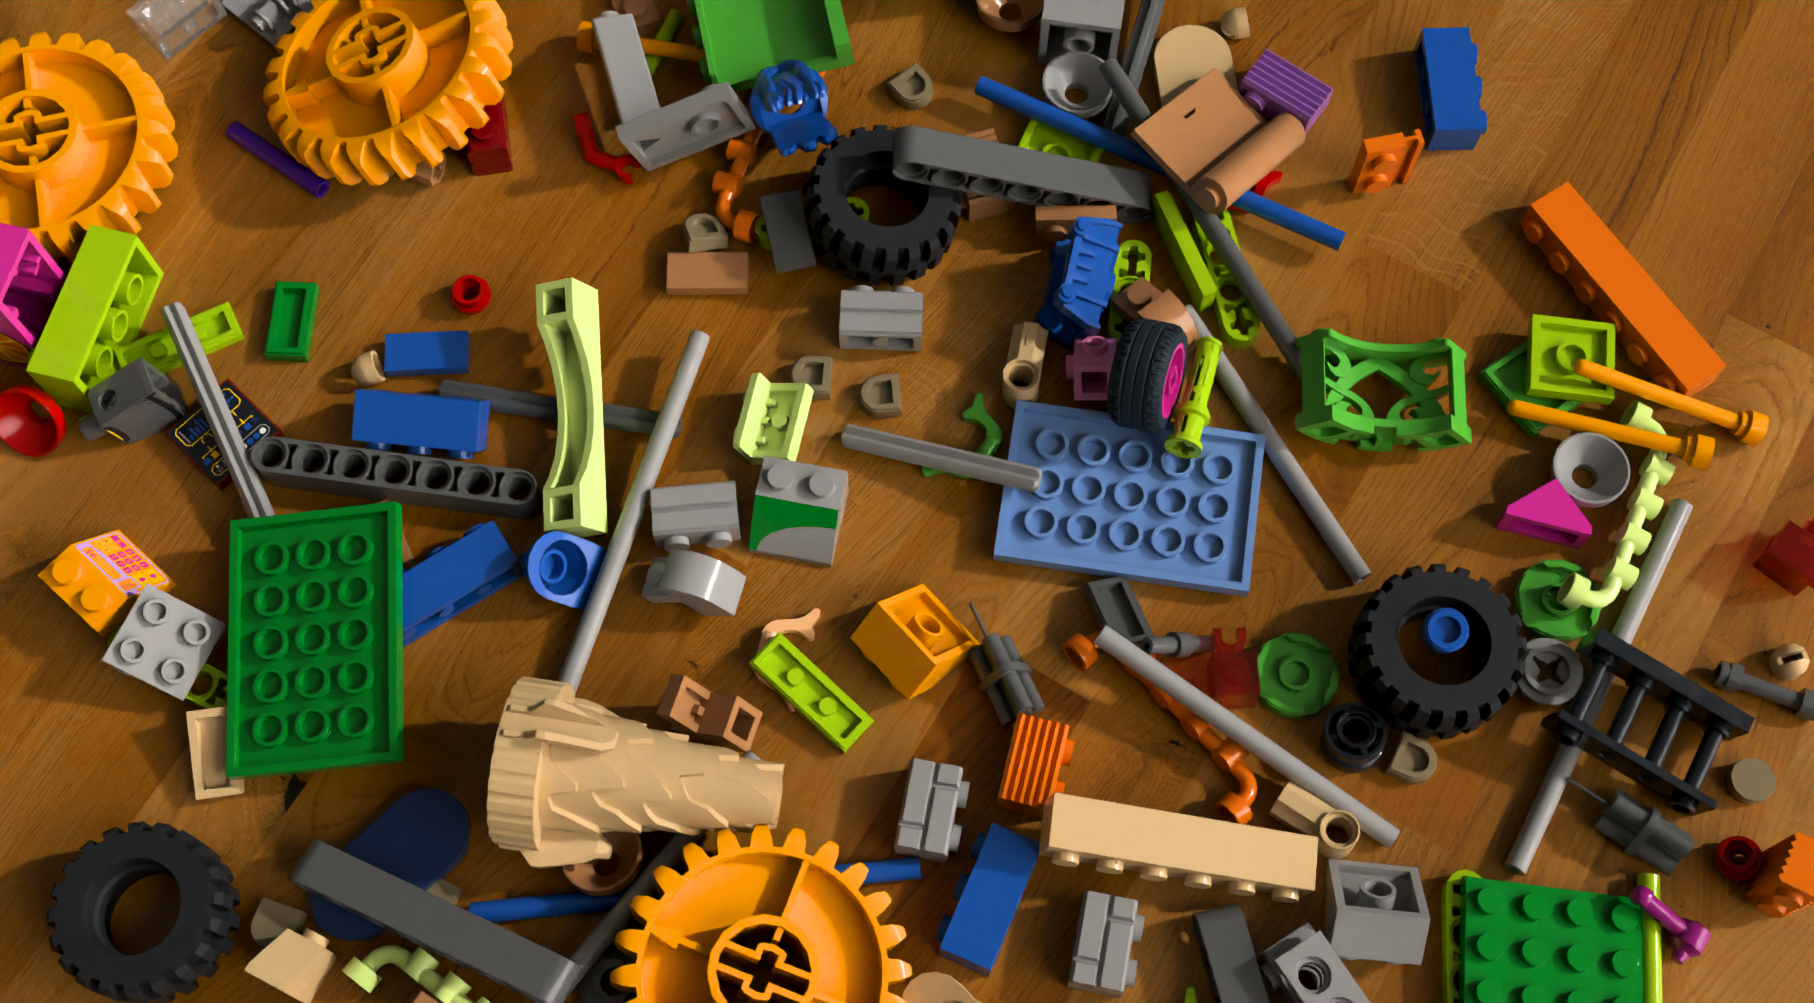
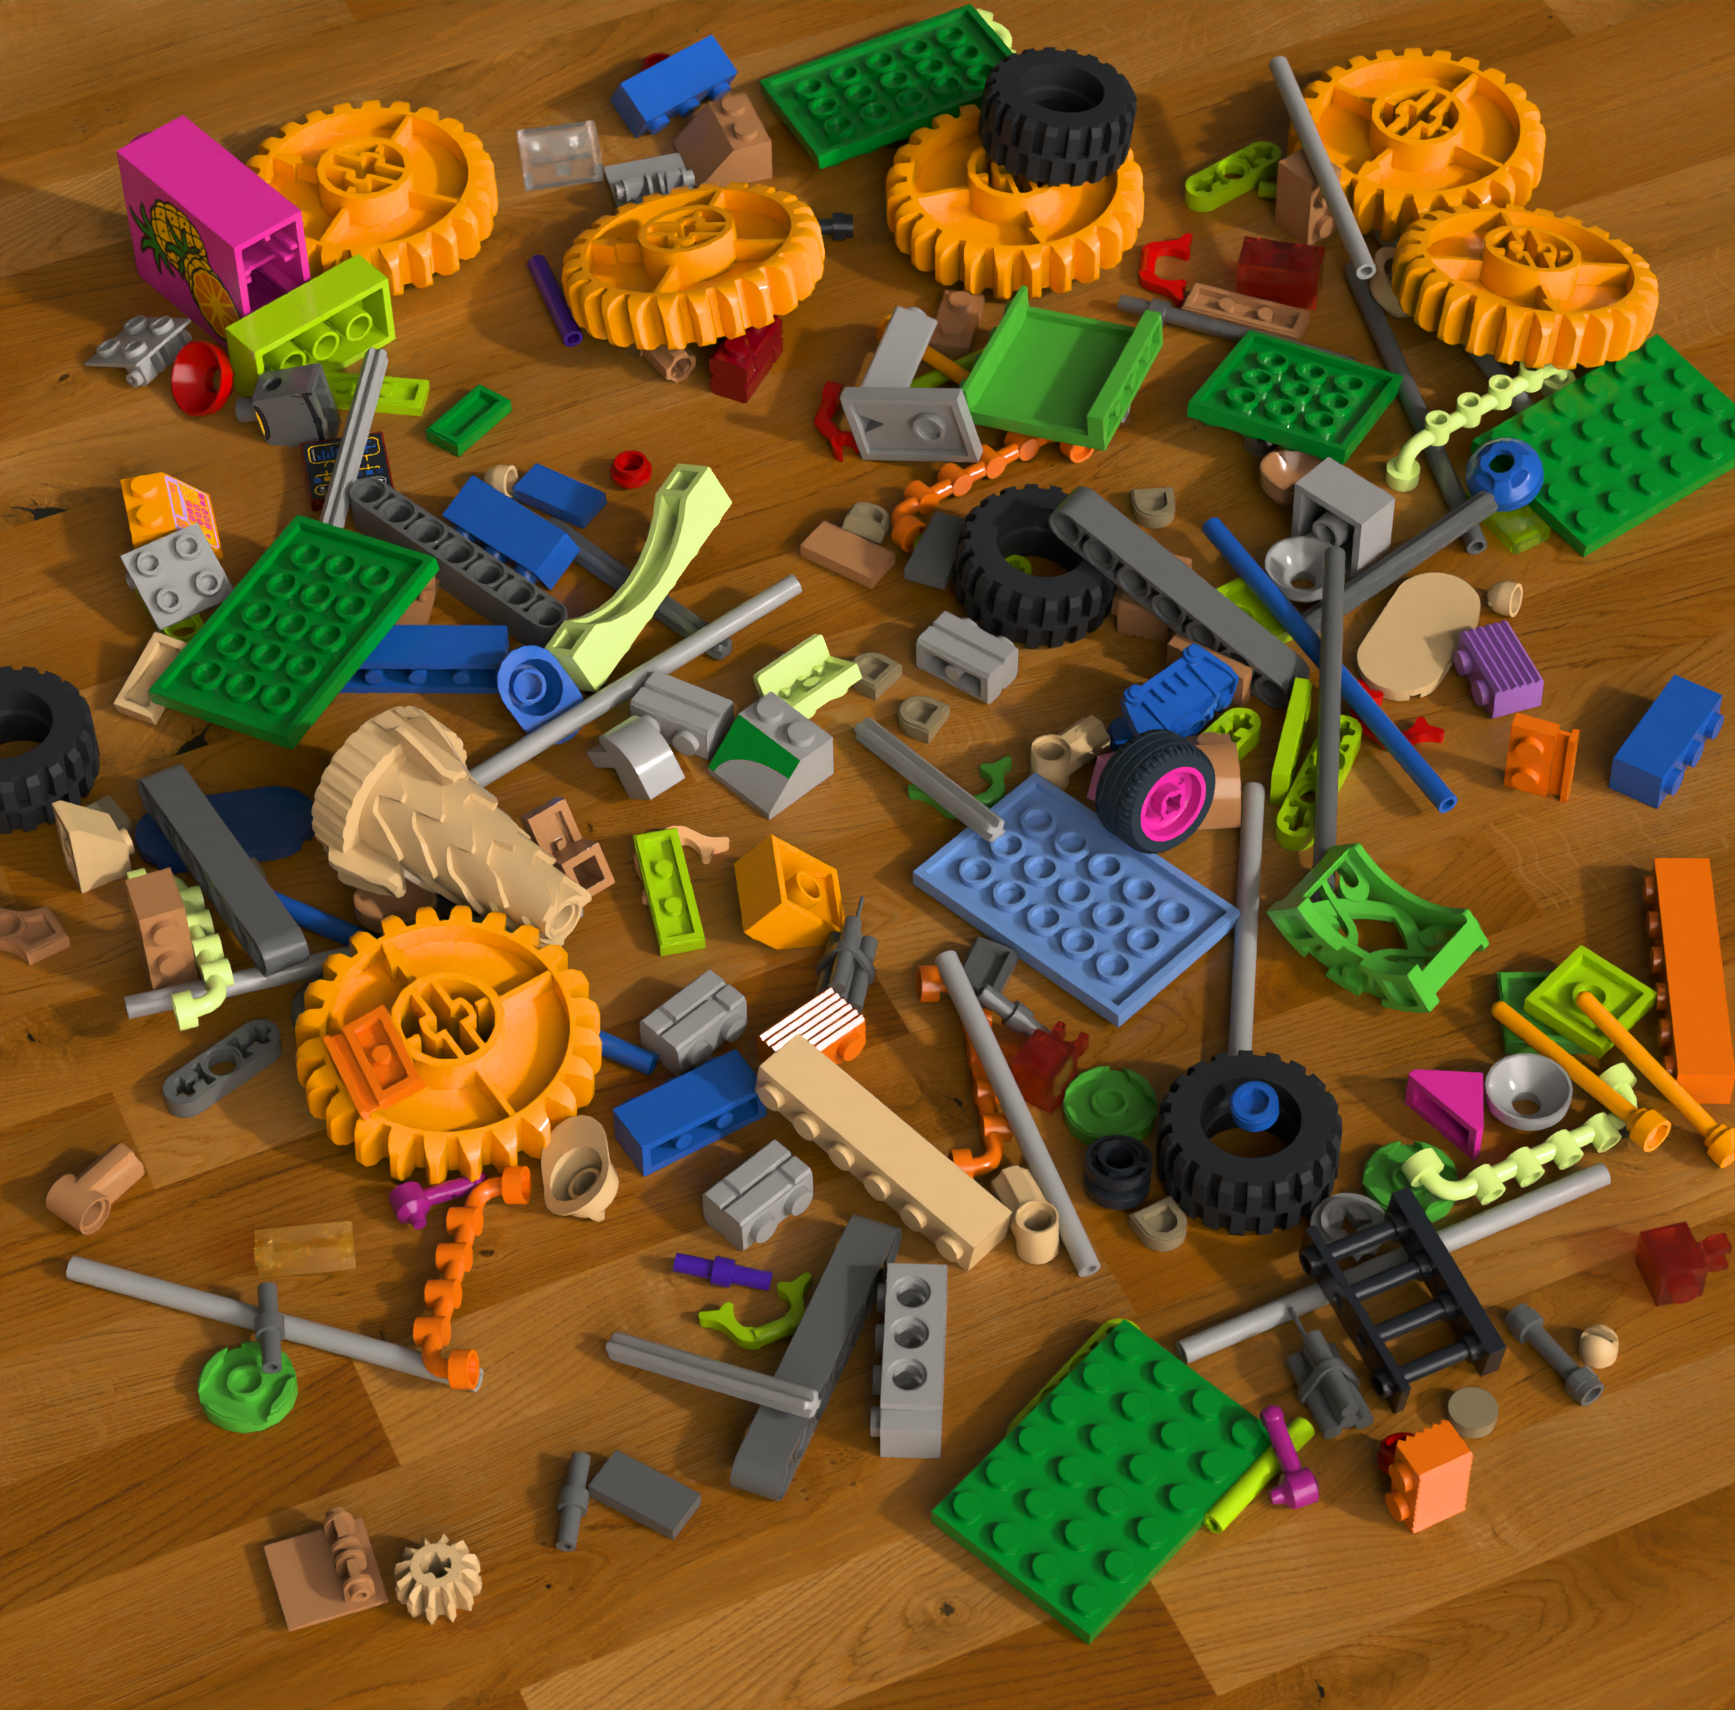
camera: 35 degrees right, 20 degrees down
blue piece [749,59,838,156] -> none
medium nougat door [1130,68,1306,214] -> none
lime pin [1164,336,1223,459] -> none
light grey slope [1324,858,1431,965] -> none

